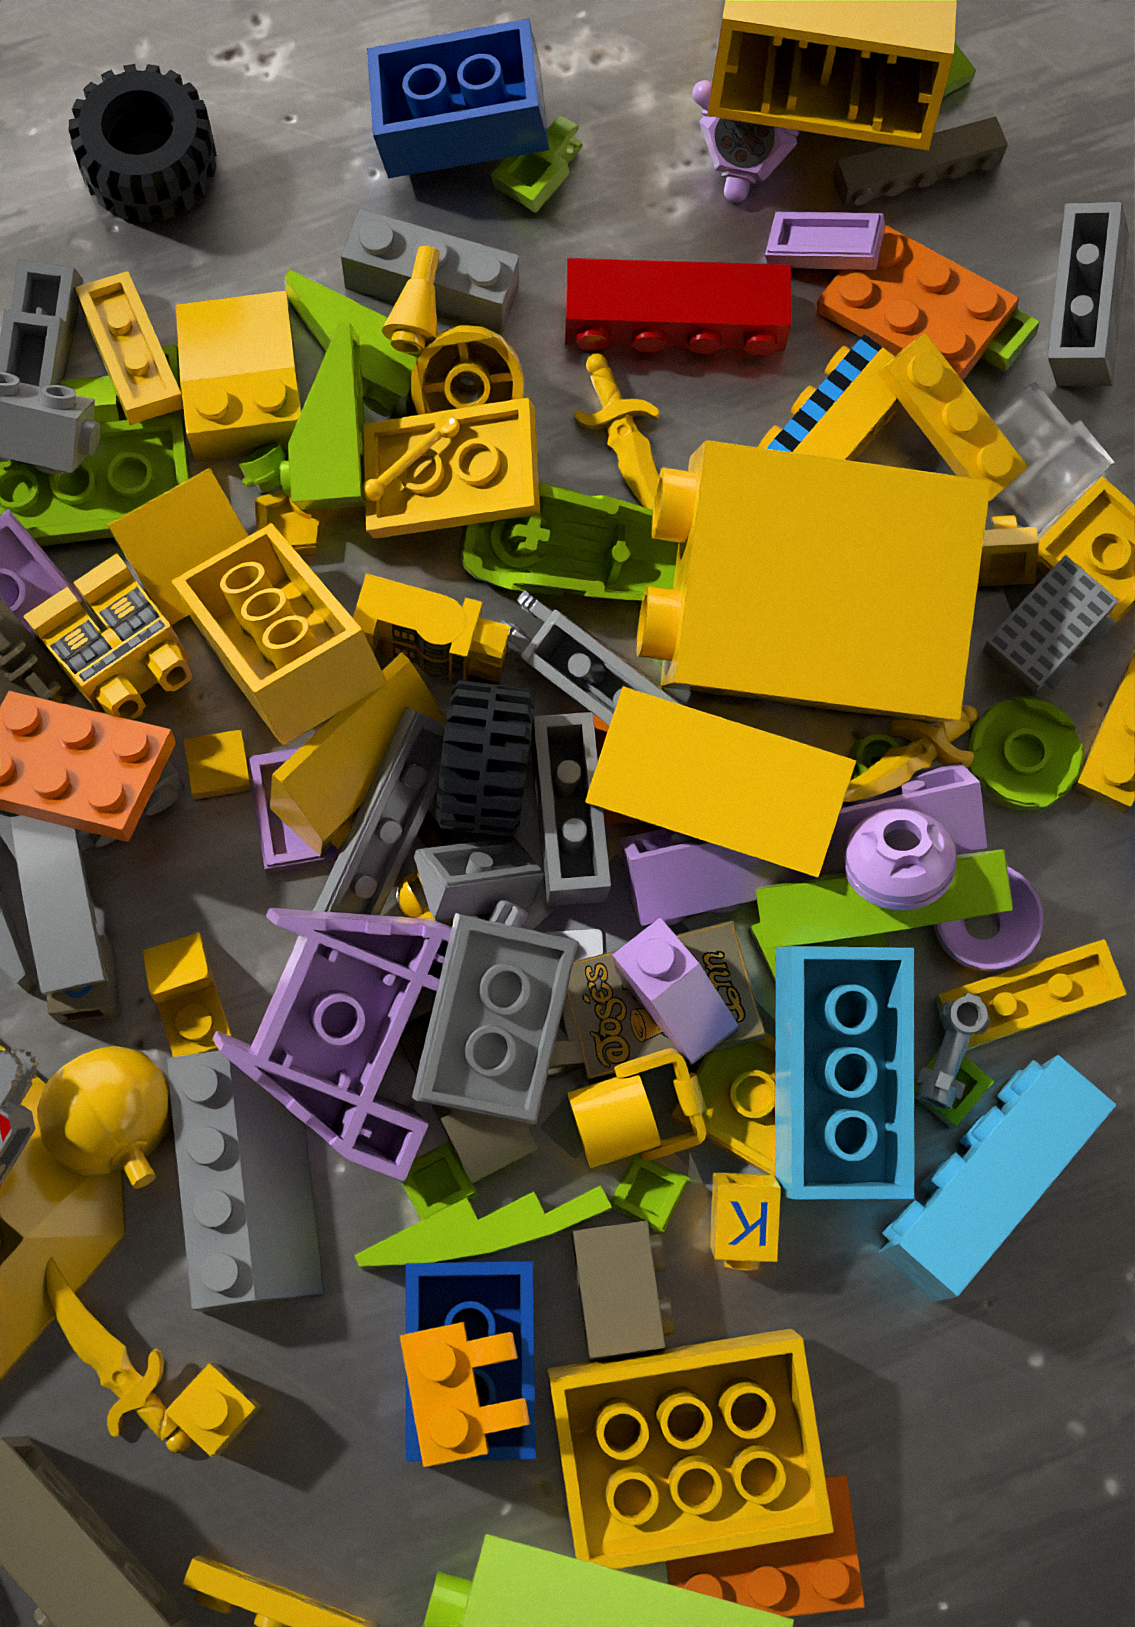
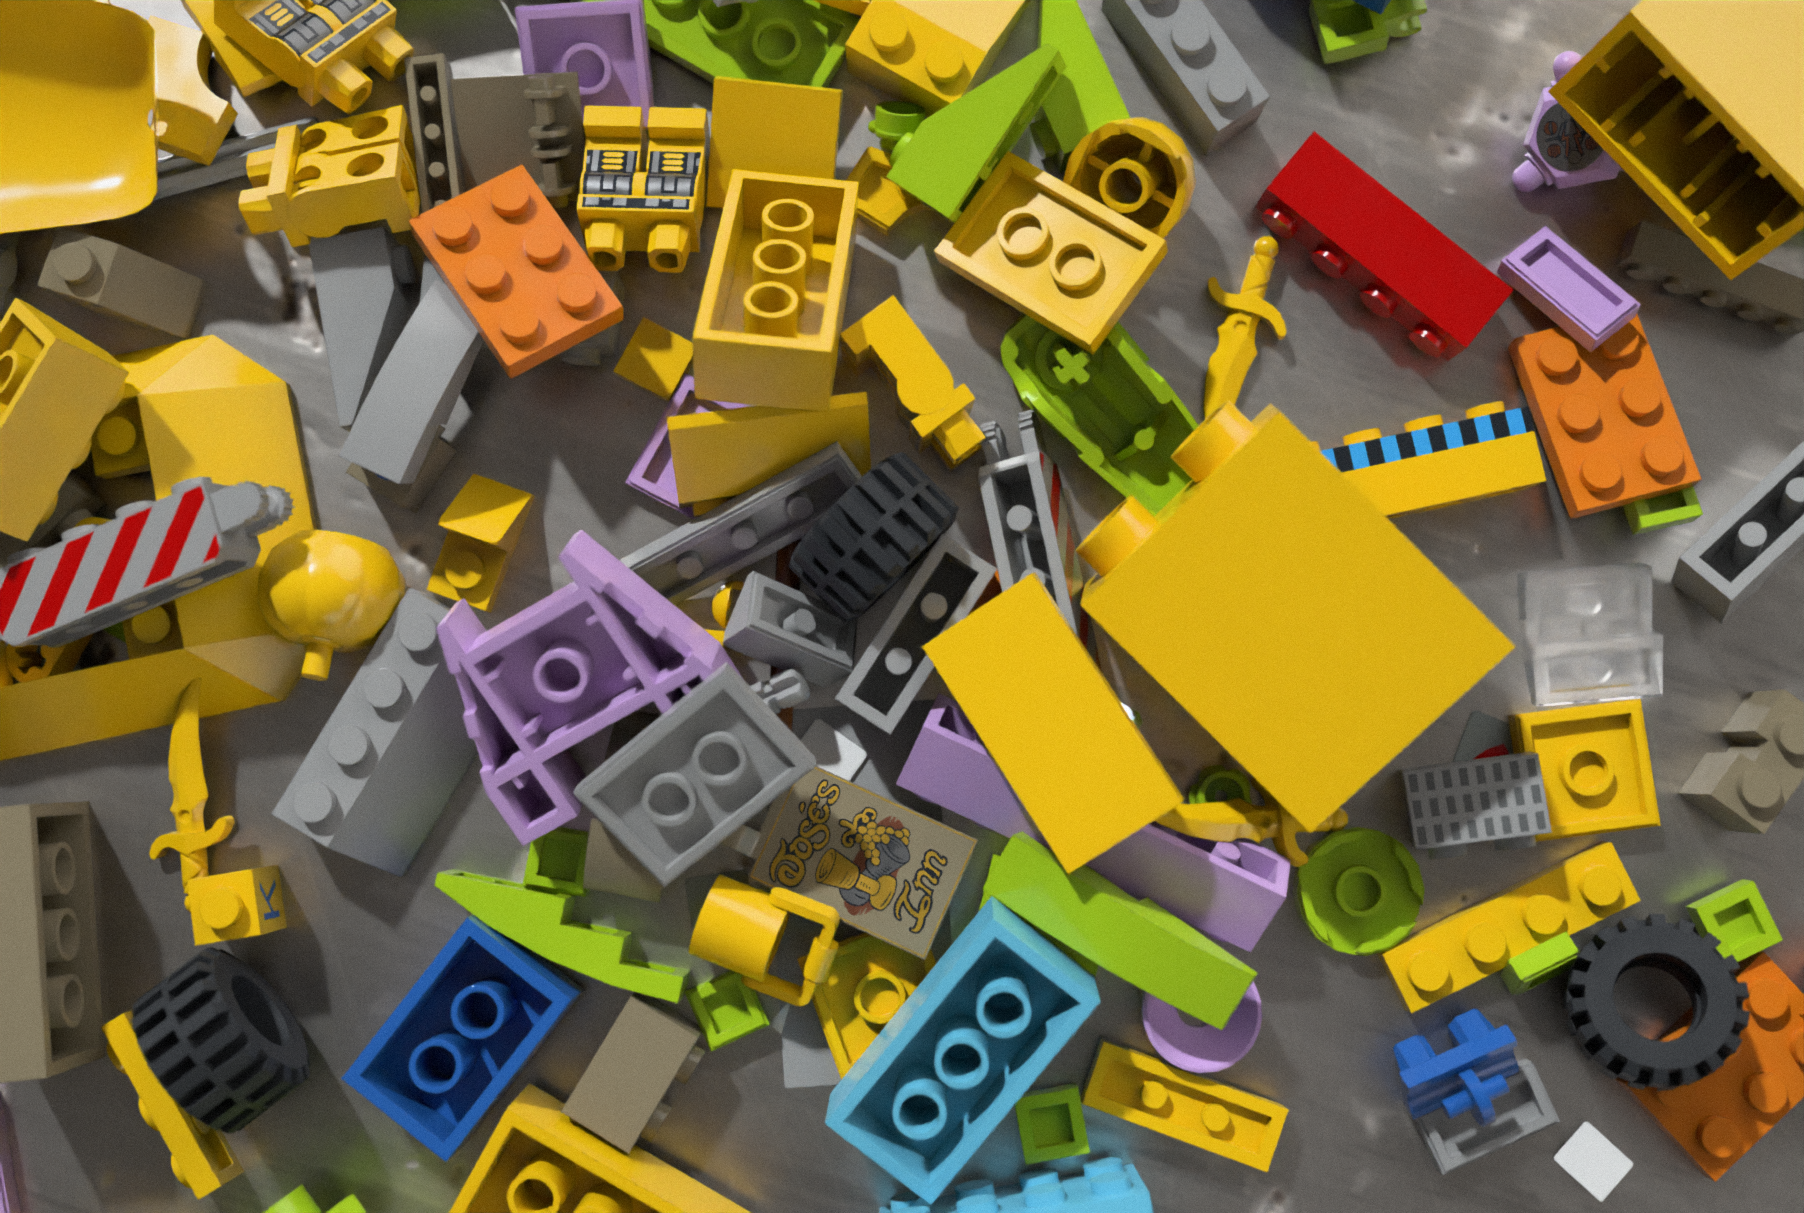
camera: 45 degrees right, 10 degrees up
yellow hinge [362,412,460,502] -> none
yellow cone [382,246,440,355] -> none
light orange plate [400,1322,530,1468] -> none
lavender slope [612,917,739,1065] -> none
yellow brick [710,1173,781,1270] -> none
lavender piece [844,809,957,910] -> none
yellow plate [877,333,1028,502] -> none
light grey bar [915,993,991,1110] -> none
yellow tile [978,515,1039,587] -> none
none -> black tyre [132,947,310,1133]

